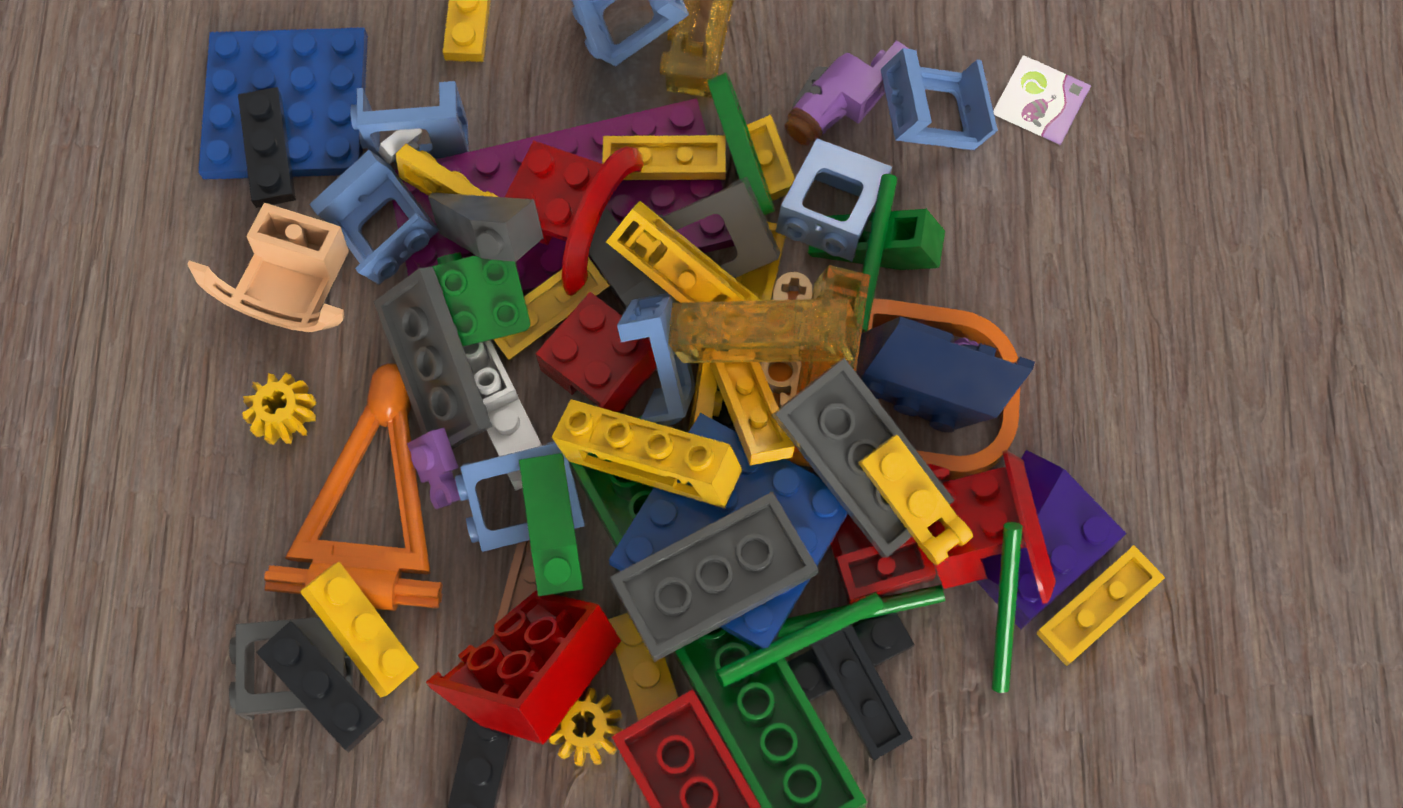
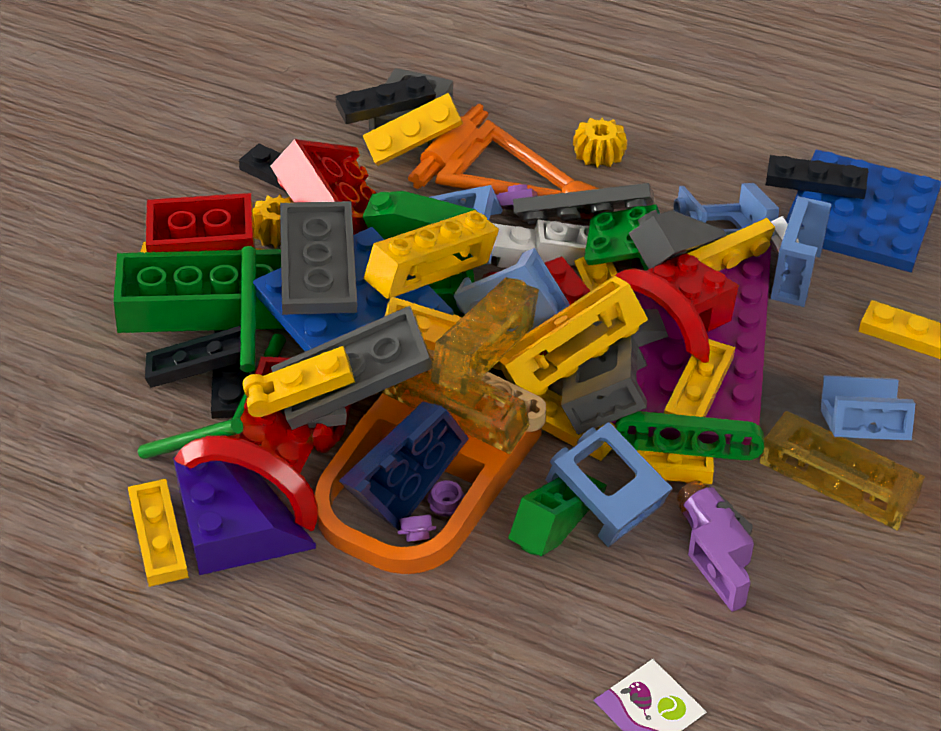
camera: 110 degrees right, 25 degrees down
light nougat piece [188,203,349,332] -> none
green bar [850,174,898,334] -> none
medium blue window [881,48,998,150] -> none

